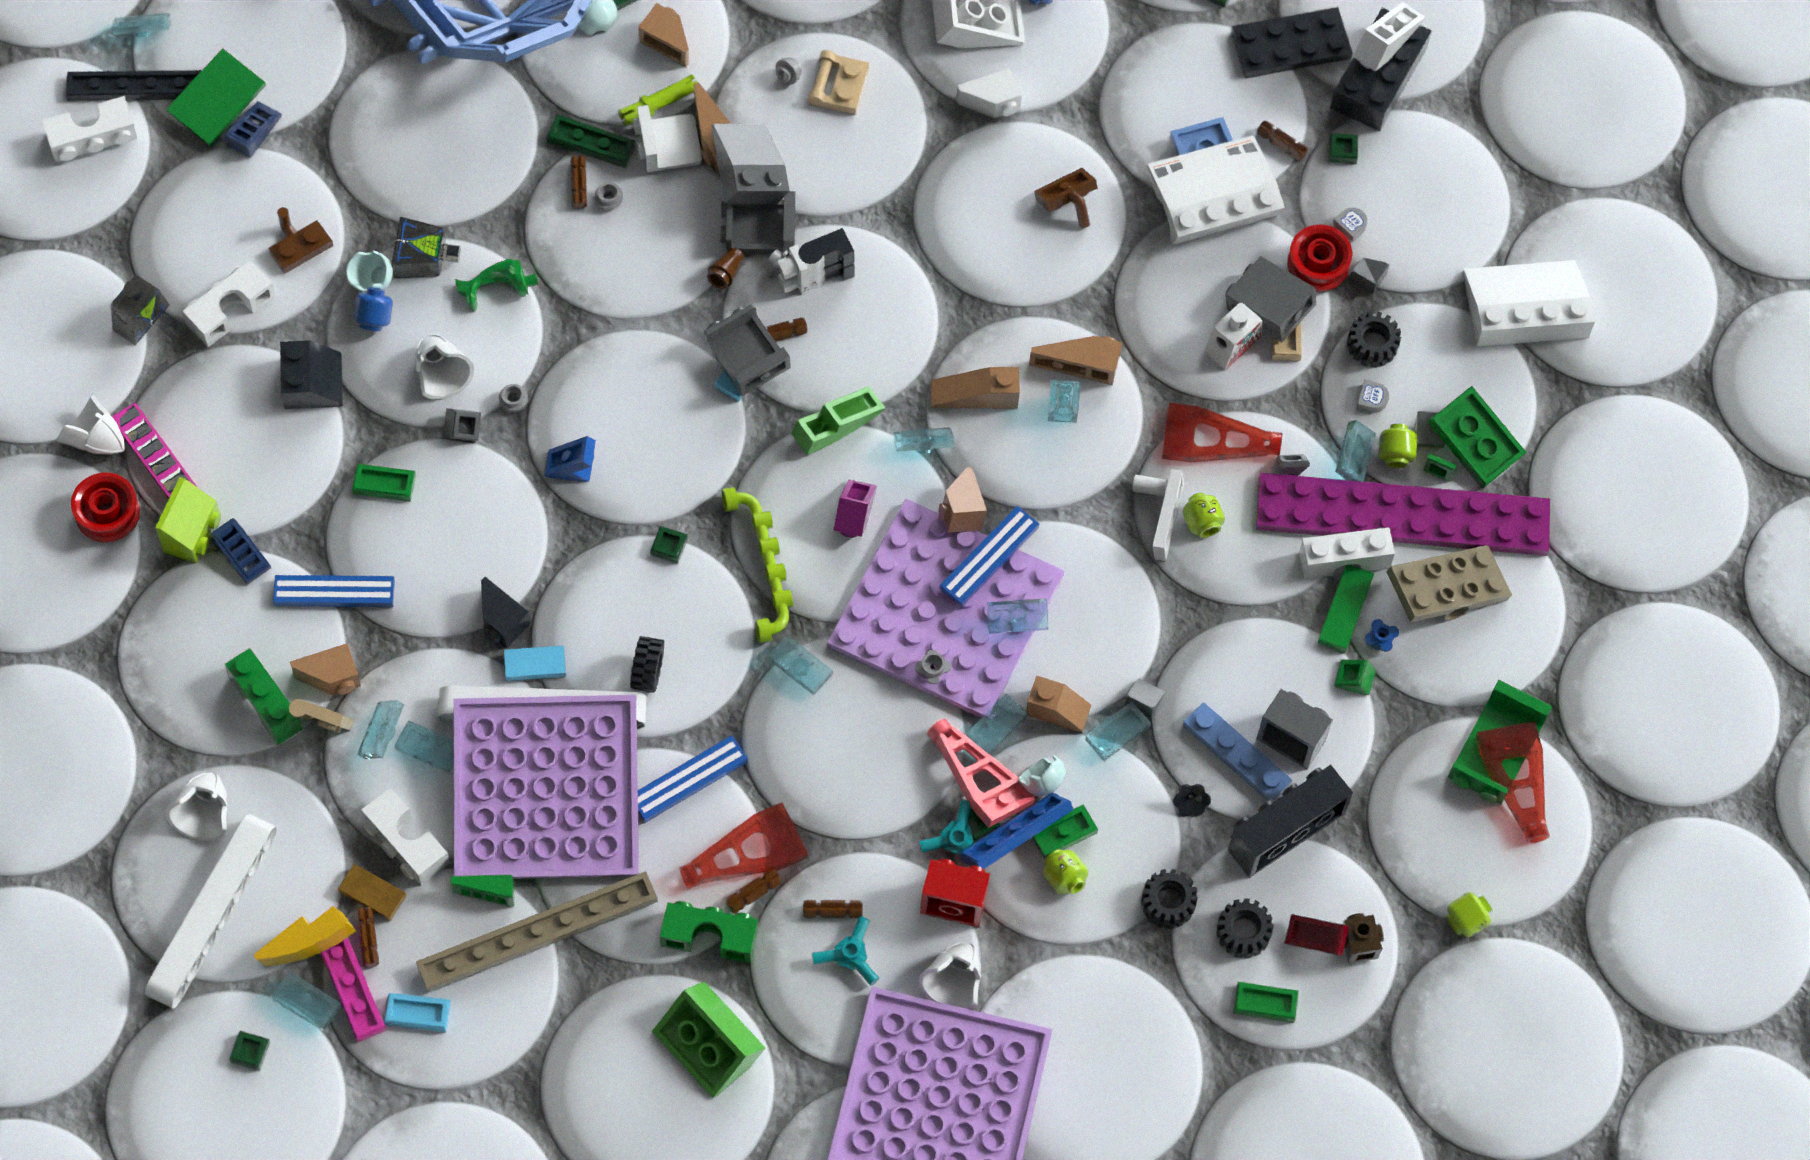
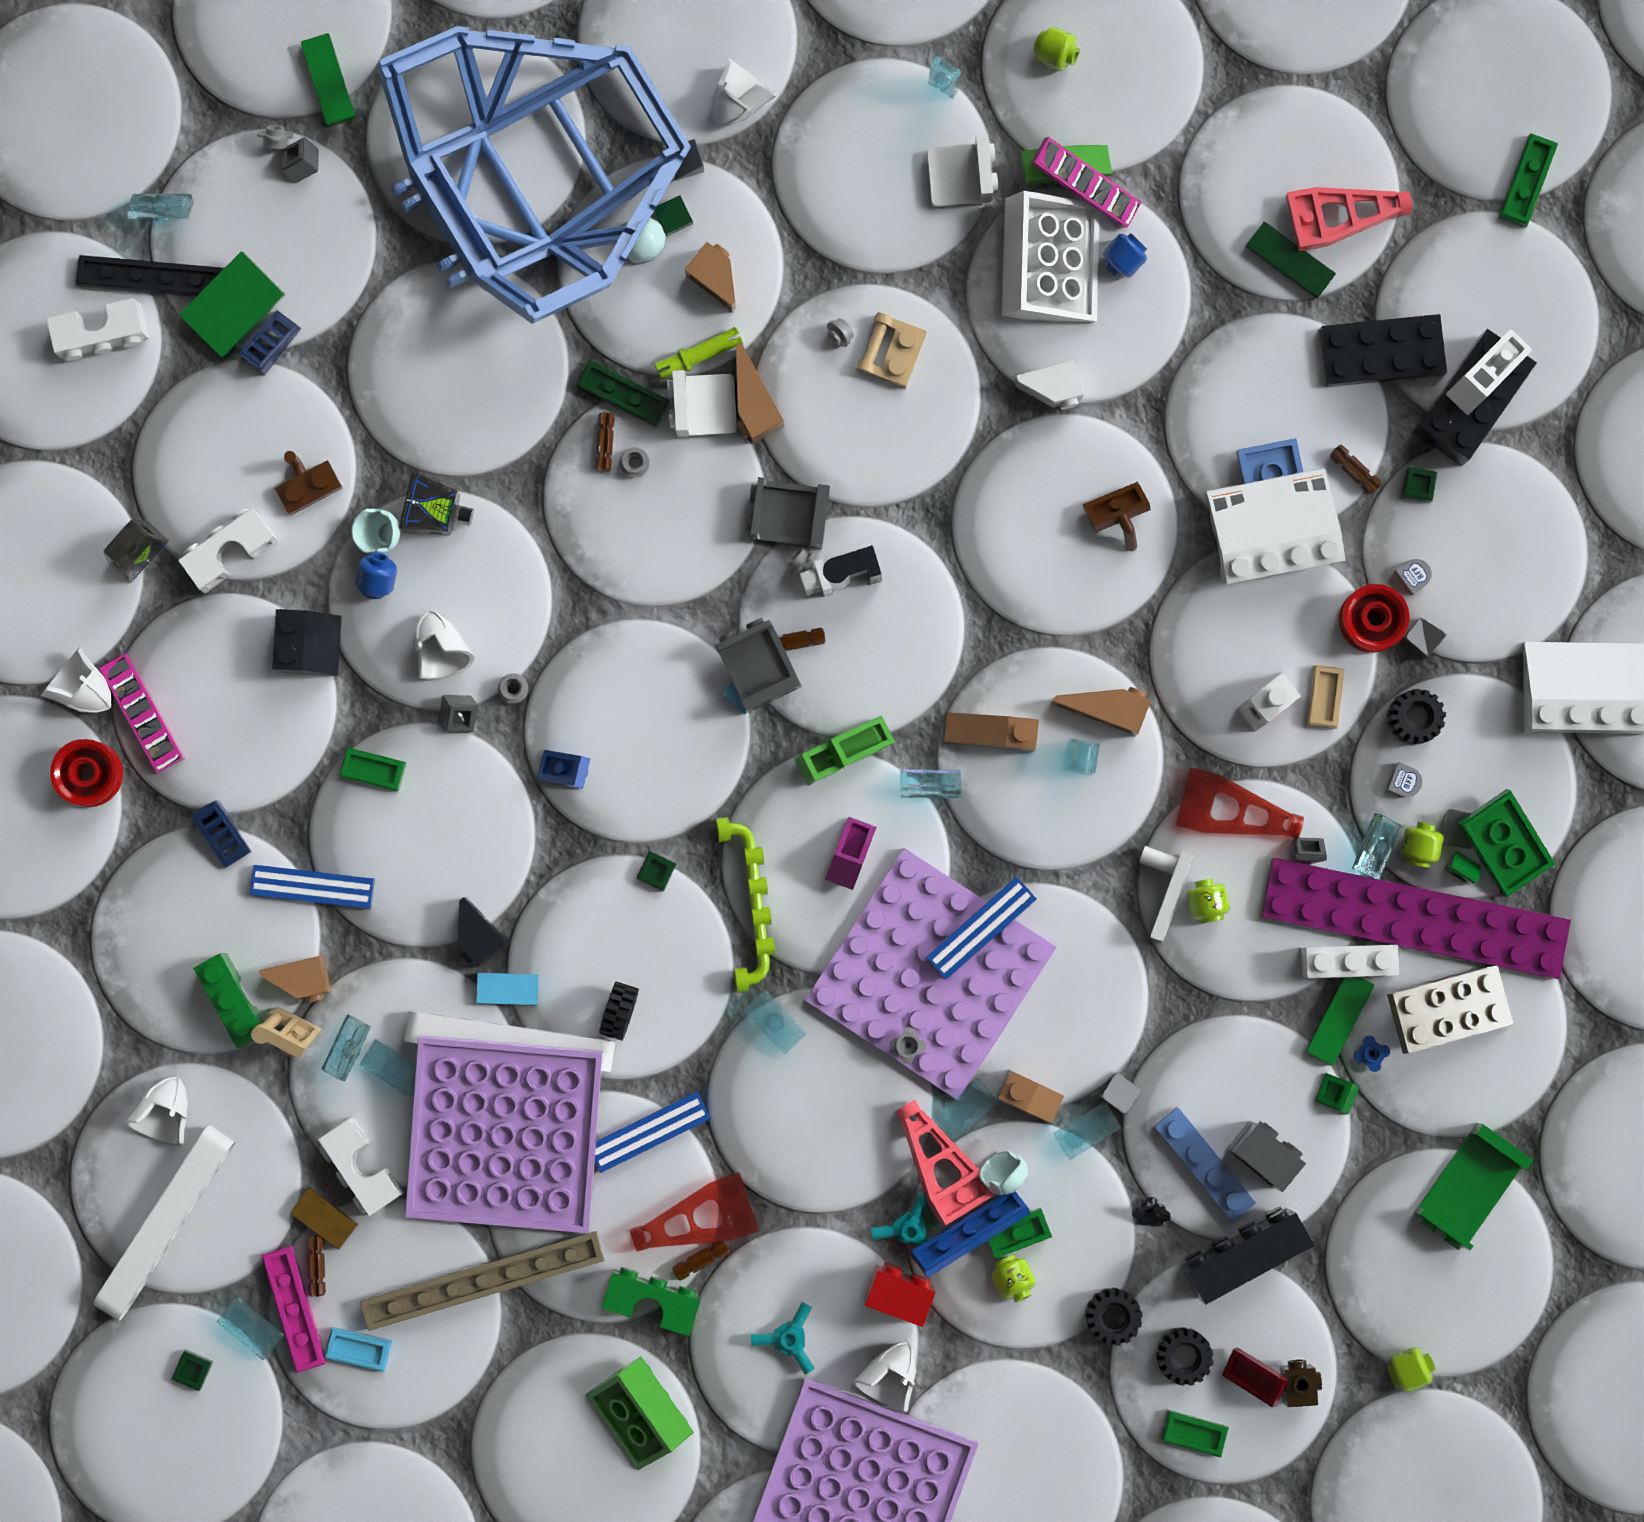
camera: 10 degrees right, 20 degrees up
lime slope [155,477,221,563] -> none
yellow slope [253,906,356,967] -> none
green slope [451,874,514,906] -> none
green animal [455,259,539,312] -> none
reddish brown cone [707,248,744,289] -> none
dark grey slope [711,124,790,205] -> none
reddish brown axle [803,900,863,918] -> none
slope [938,467,987,533] -> none
clear light blue plate [987,598,1048,634] -> none
dark grey panel [1225,256,1316,343] -> none
clear red plate [1476,721,1550,844] -> none

